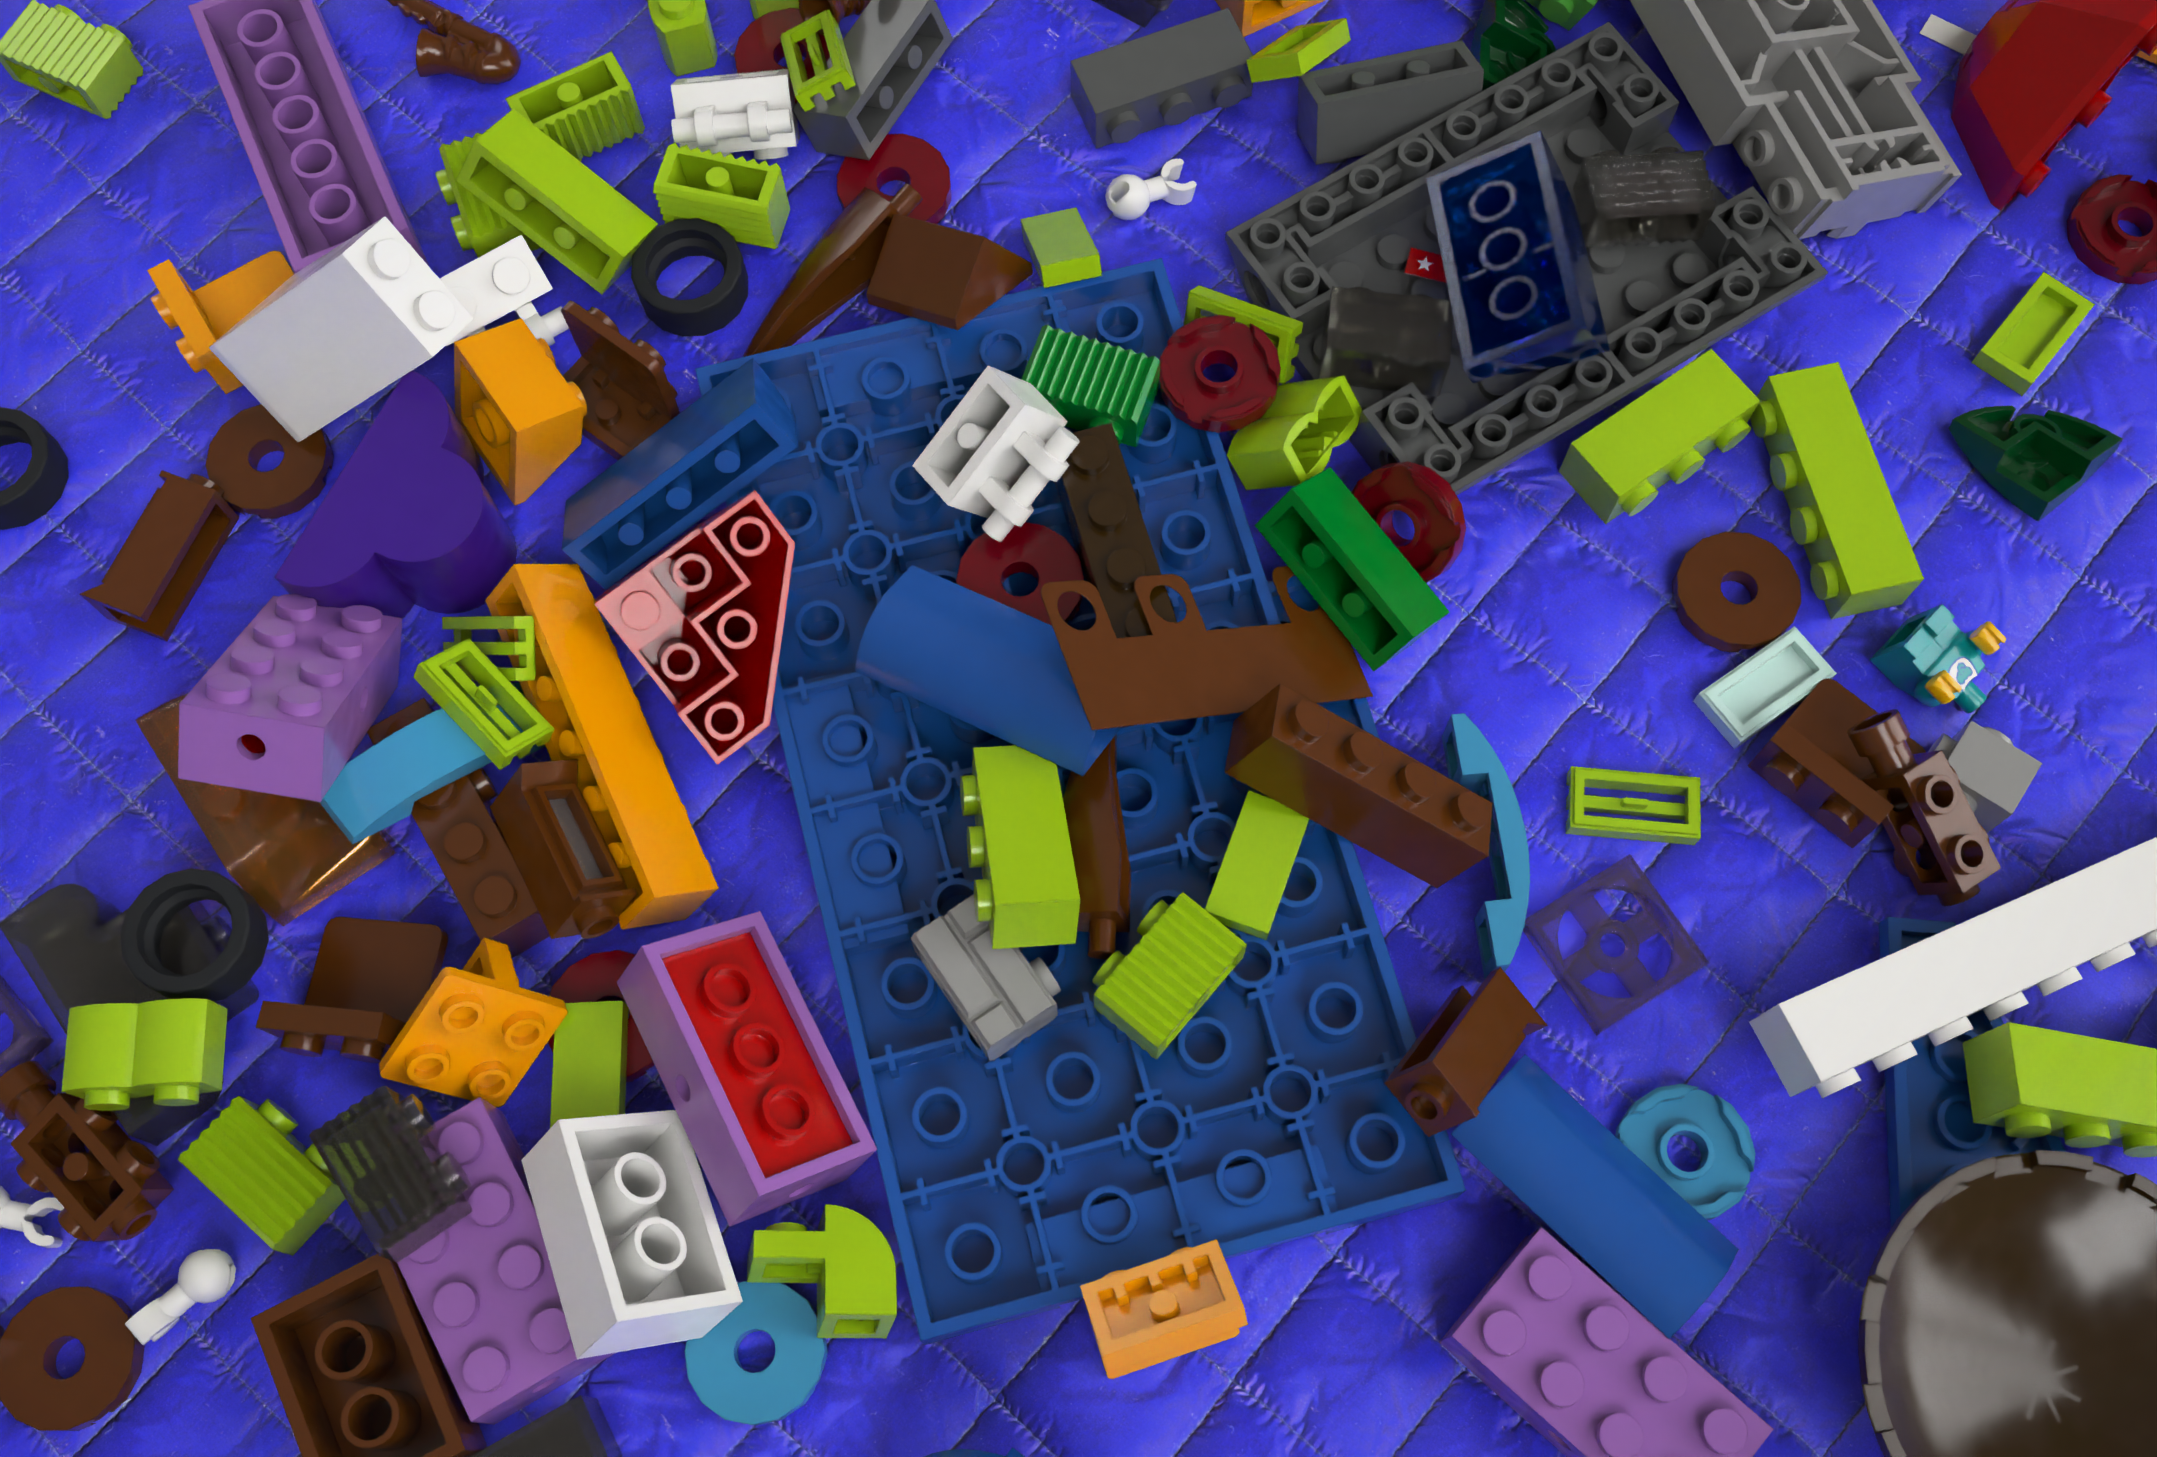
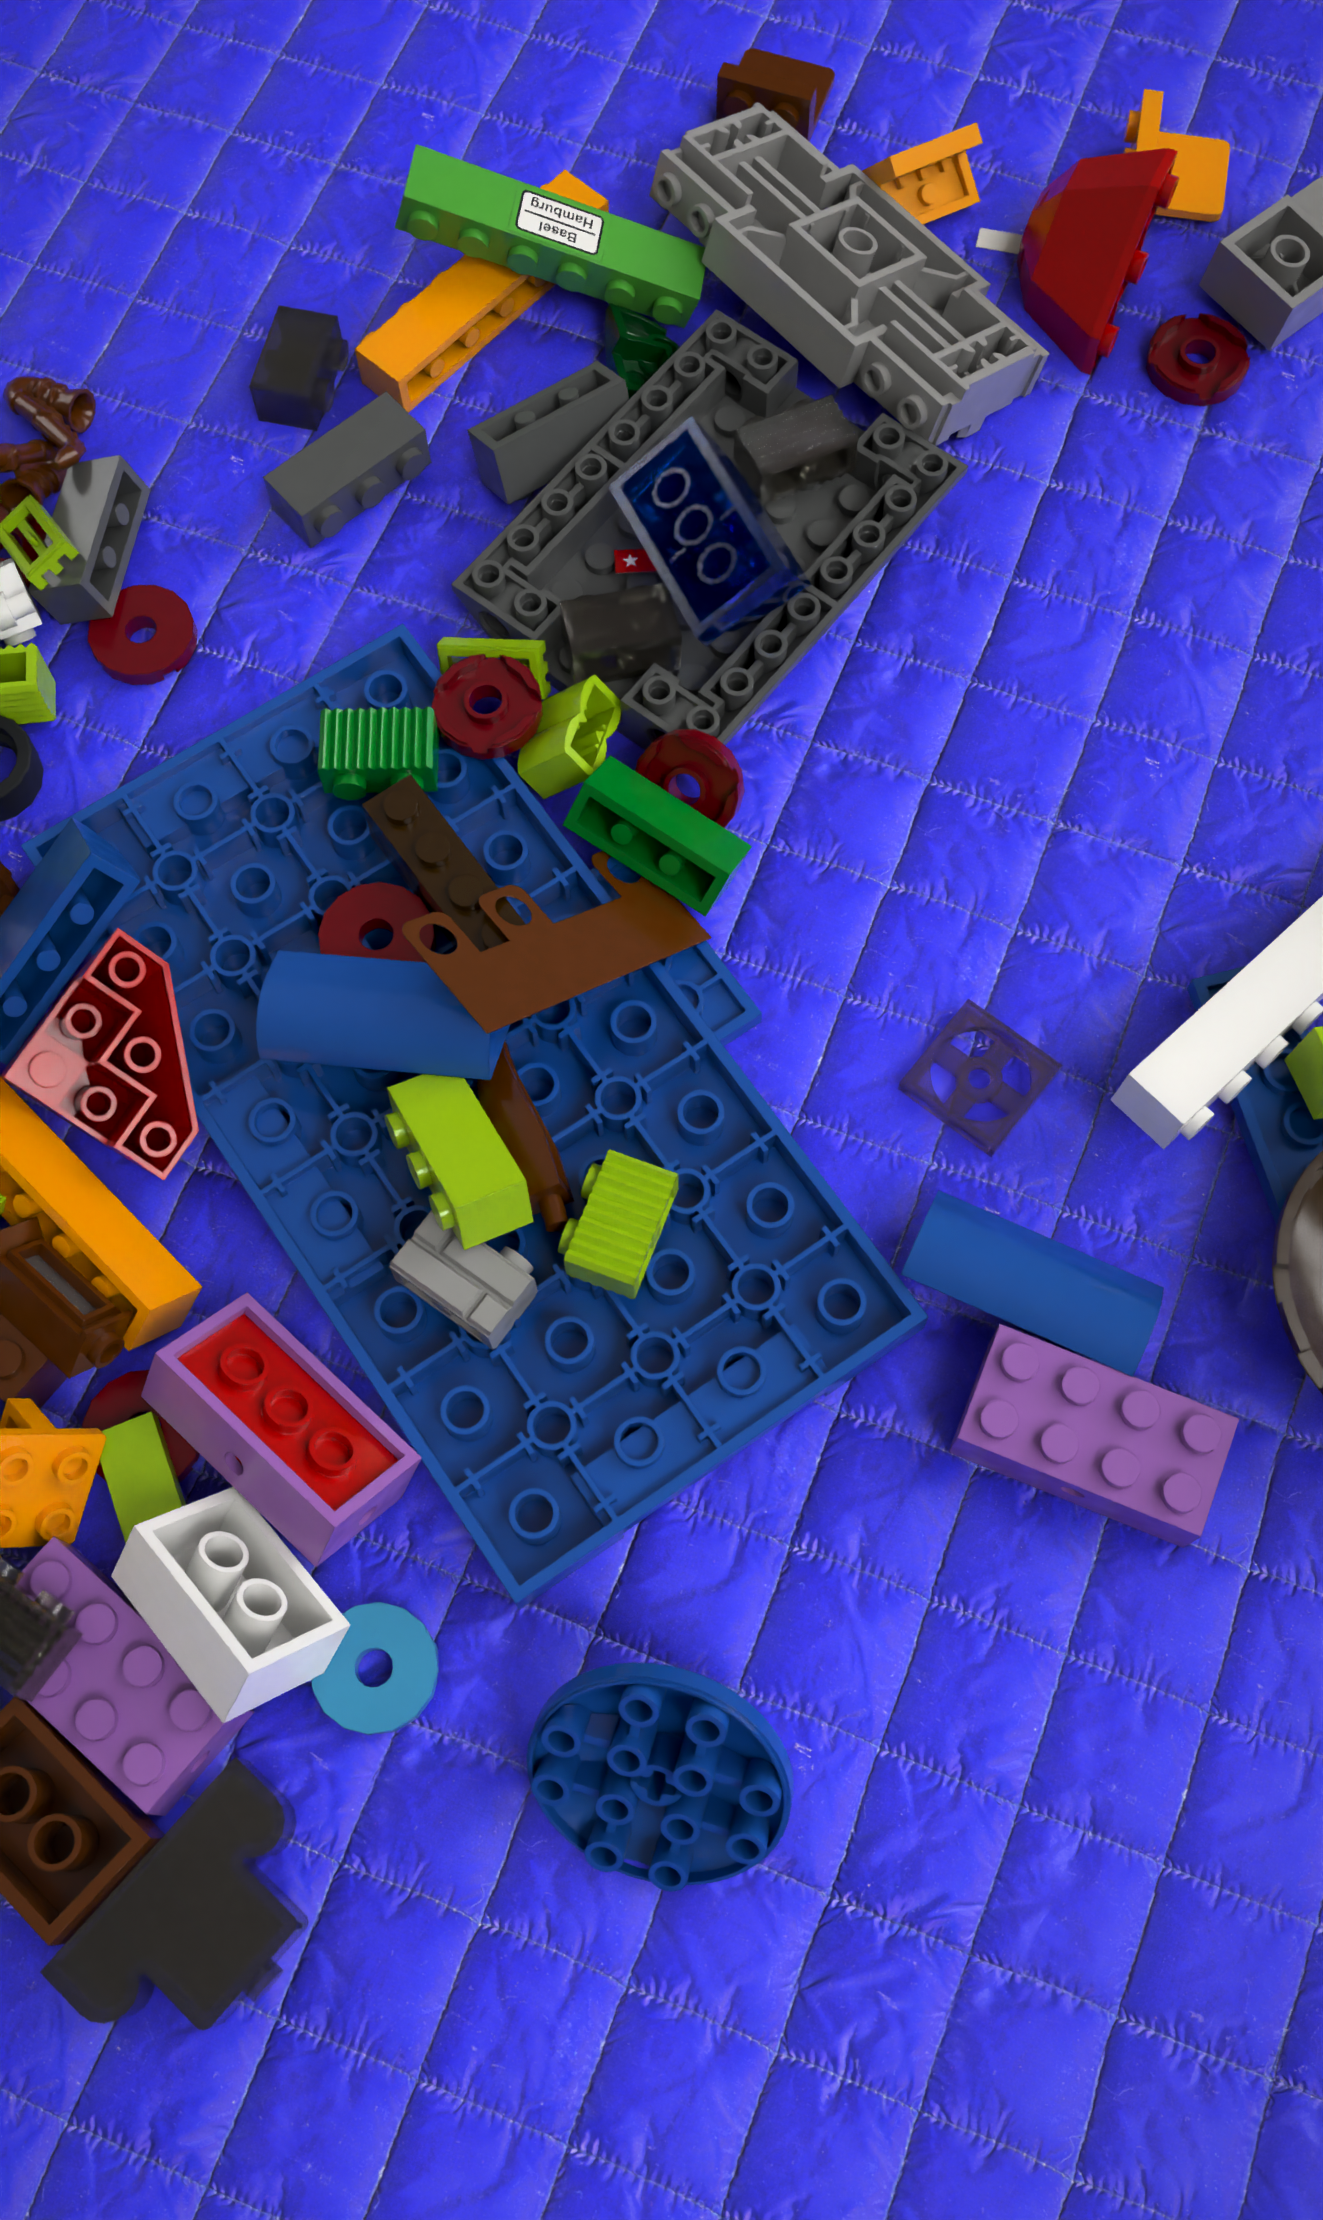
camera: 20 degrees left, 0 degrees up
reddish brown piece [743,183,923,357] -> none
lime brick [747,1204,897,1339] -> none
reddish brown slope [866,213,1033,330] -> none
white brick [912,365,1080,542] -> none
lime tile [1020,207,1102,288] -> none
light orange bracket [1080,1239,1248,1379] -> none
white arm [1105,158,1197,220] -> none
lime tile [1205,790,1309,940] -> none
reddish brown brick [1224,683,1493,888] -> none
lime tile [1246,18,1351,83] -> none
reddish brown window [1385,967,1548,1137] -> none
dark azure slope [1442,713,1530,979] -> none
lime brick [1558,348,1760,524] -> none
lime tile [1566,766,1701,845] -> none
dark azure tile [1615,1084,1756,1220] -> none
reddish brown tile [1672,532,1801,652] -> none
light aqua tile [1693,626,1837,749] -> none
reddish brown bracket [1748,679,1926,848] -> none
lime brick [1750,362,1924,619] -> none
reddish brown brick [1847,709,2001,906] -> none
teal piece [1870,604,2006,714] -> none
light grey brick [1928,721,2042,833] -> none
dark green brick [1948,406,2123,521] -> none
lime tile [1971,272,2095,396] -> none

